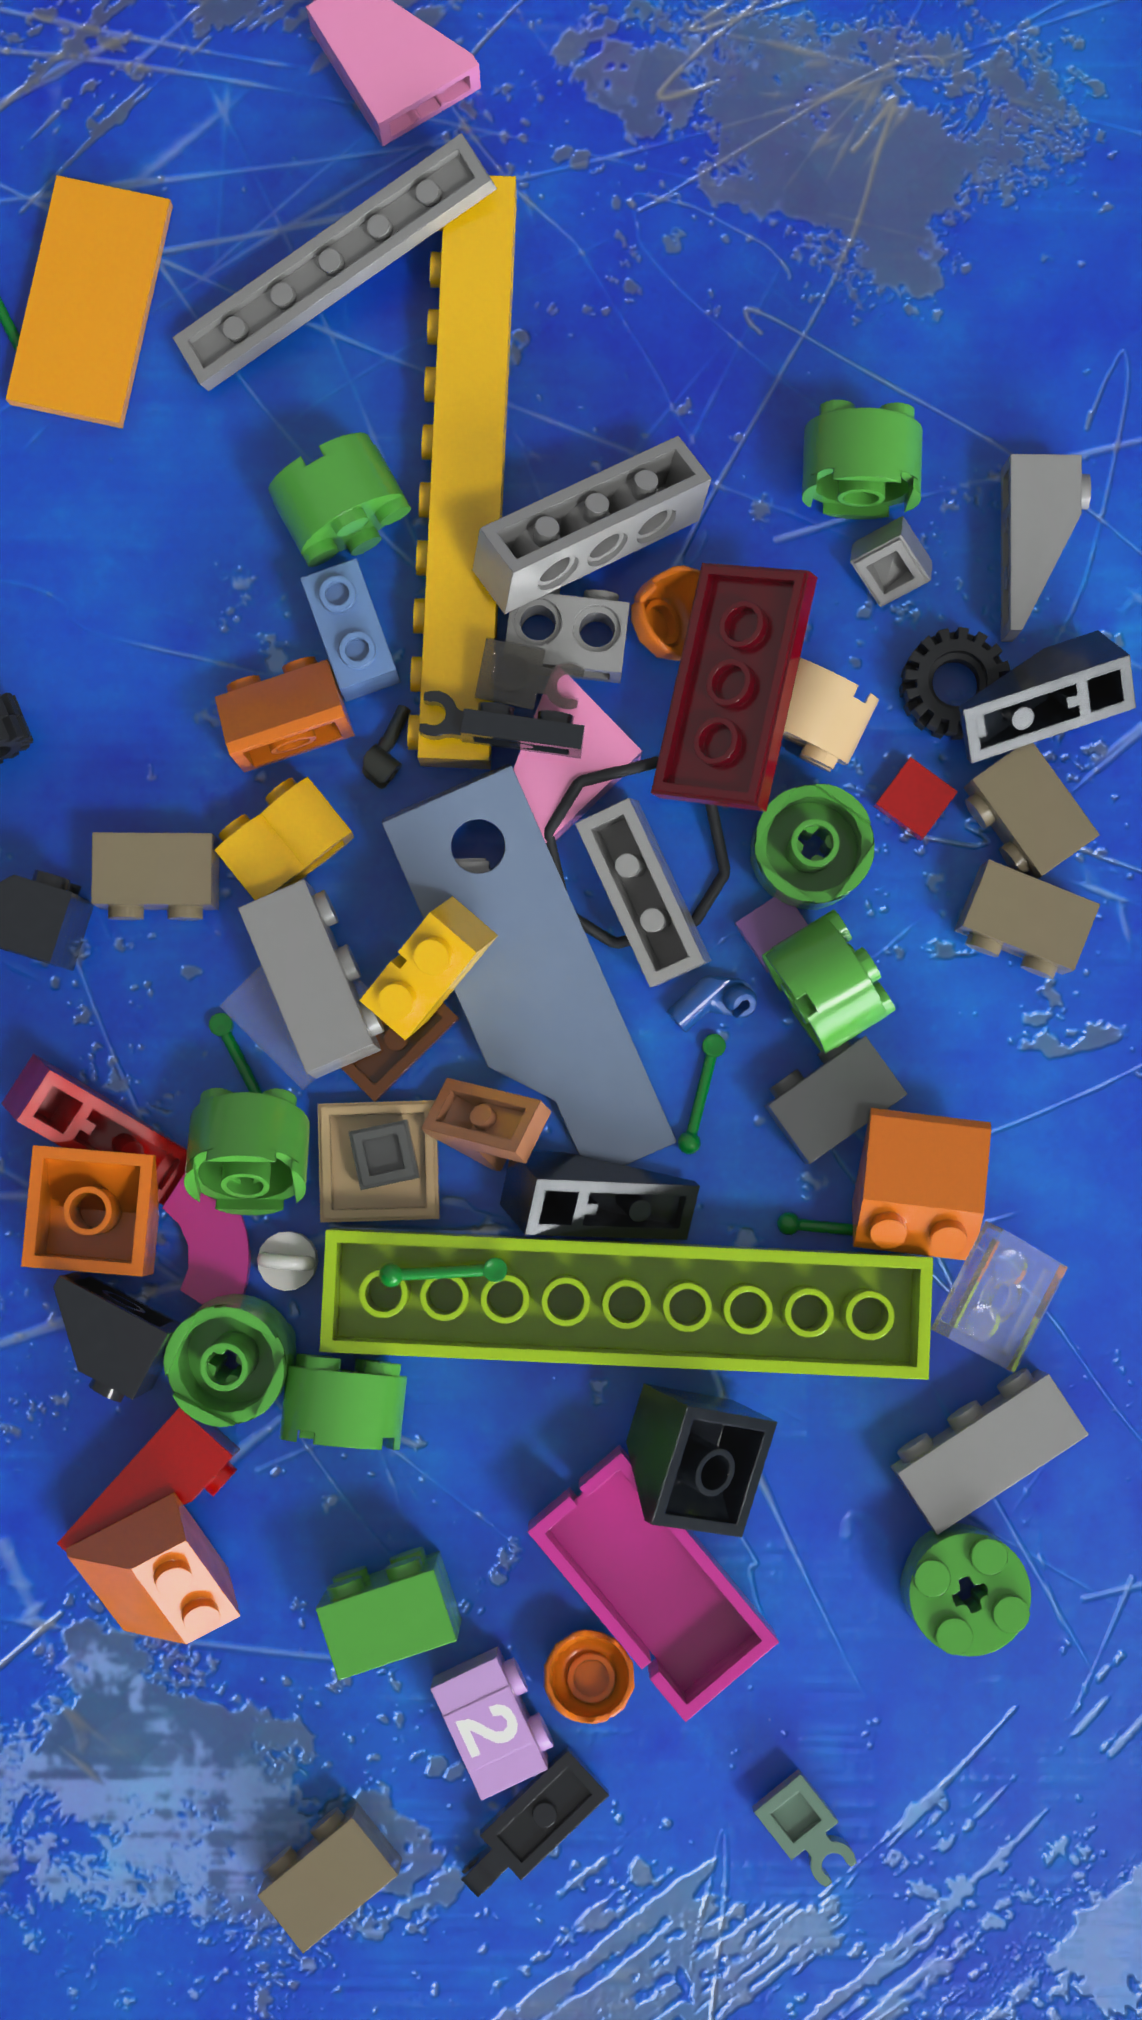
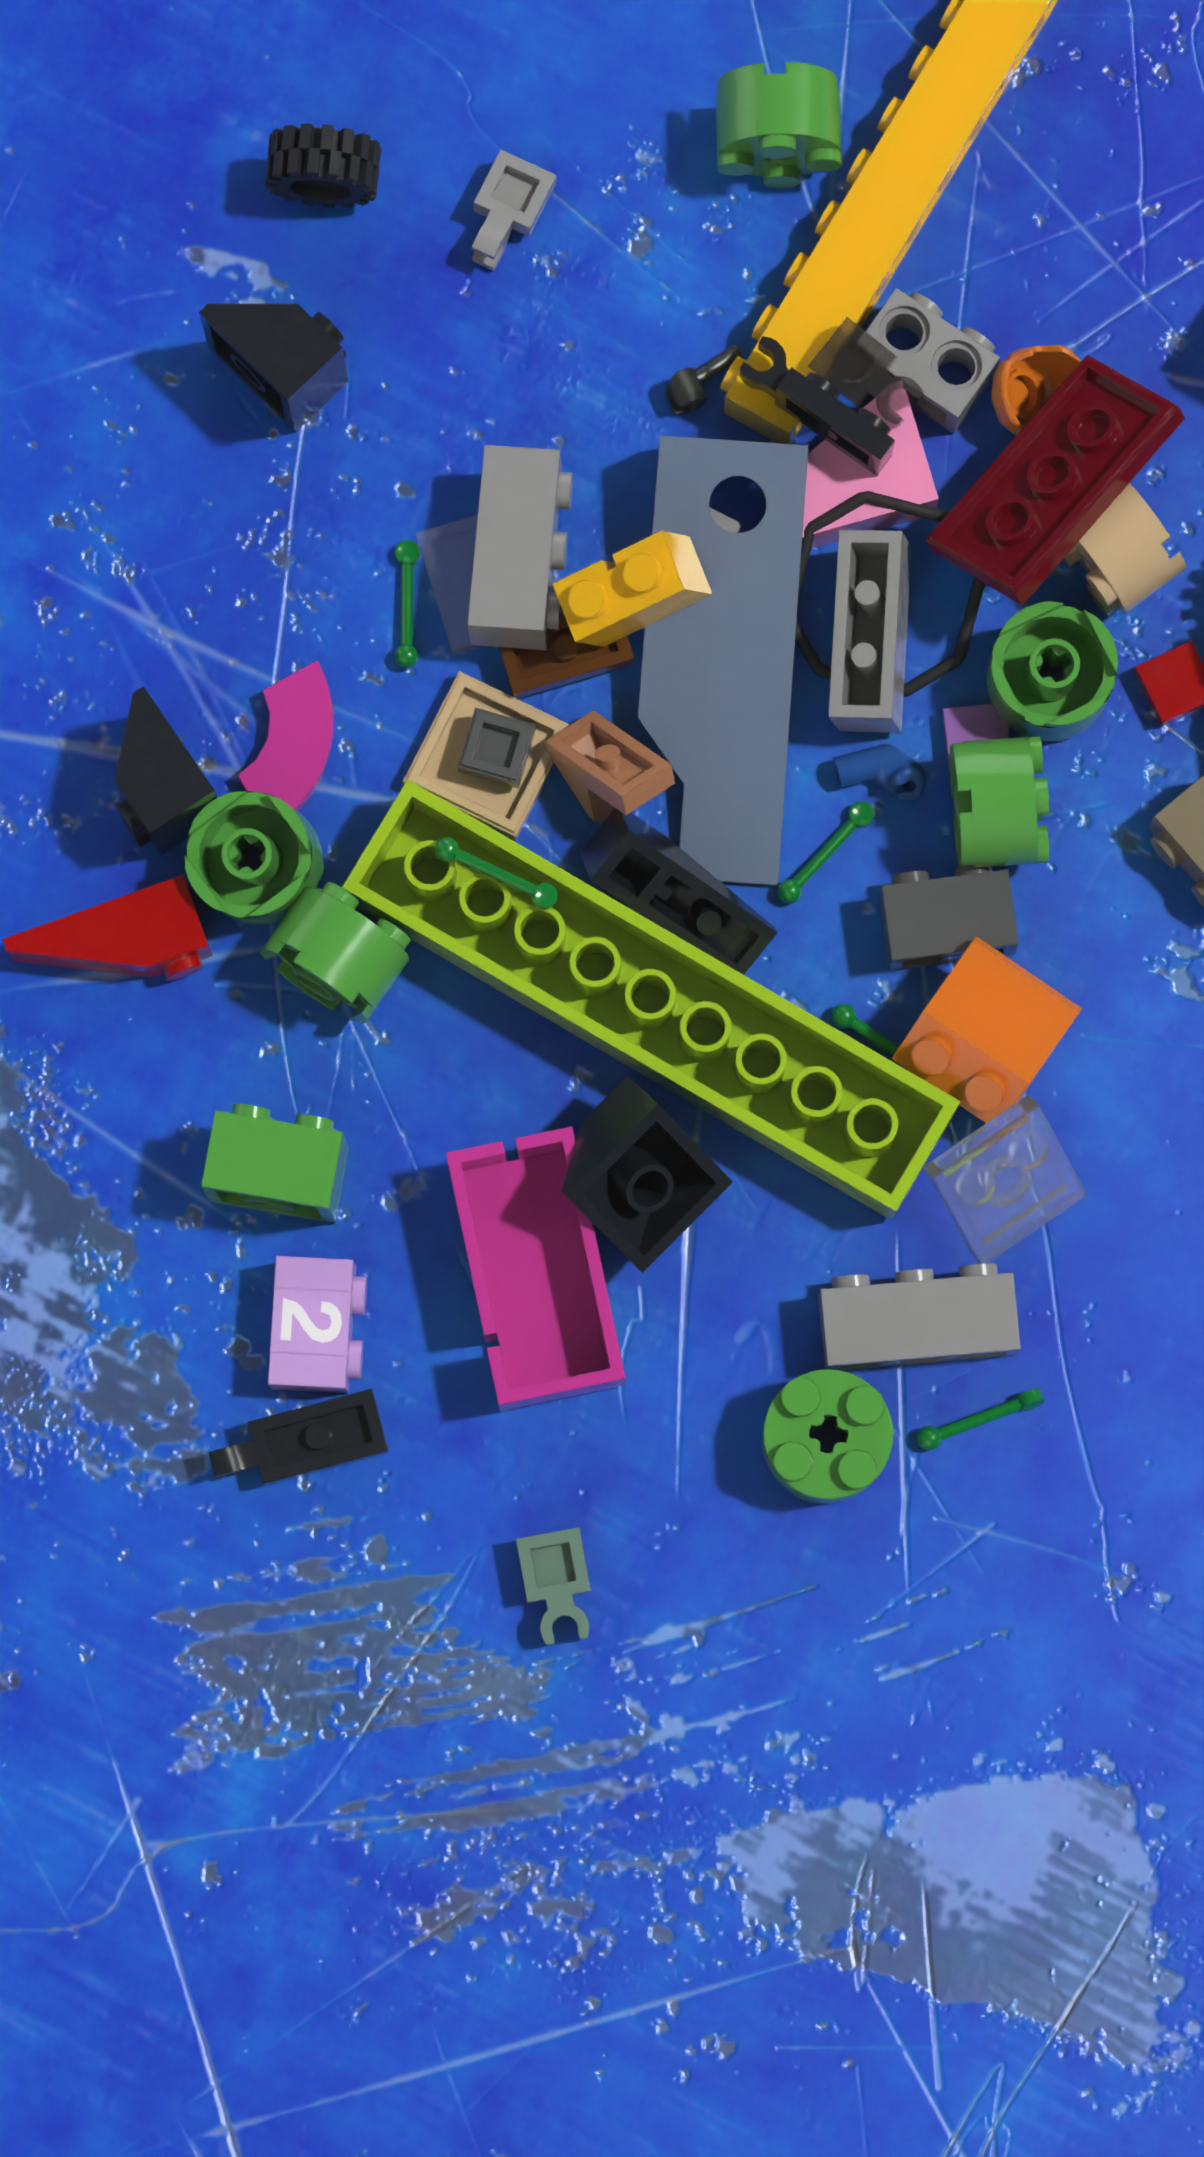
camera: 30 degrees right, 5 degrees down
slope [1,1054,187,1205] -> none
orange slope [21,1145,159,1277] -> none
orange slope [66,1492,240,1644] -> none
dark tan brick [91,832,220,921] -> none
bright green brick [184,1088,310,1215] -> none
orange slope [215,656,355,773] -> none
yellow brick [215,776,354,900] -> none
white tile [257,1231,318,1291] -> none
dark tan brick [257,1802,402,1953] -> none
medium blue brick [300,558,401,702] -> none
light grey brick [472,436,712,614] -> none
orange hair [543,1629,635,1724] -> none
none -> light grey plate [471,149,557,271]
none -> green hinge [916,1388,1045,1451]

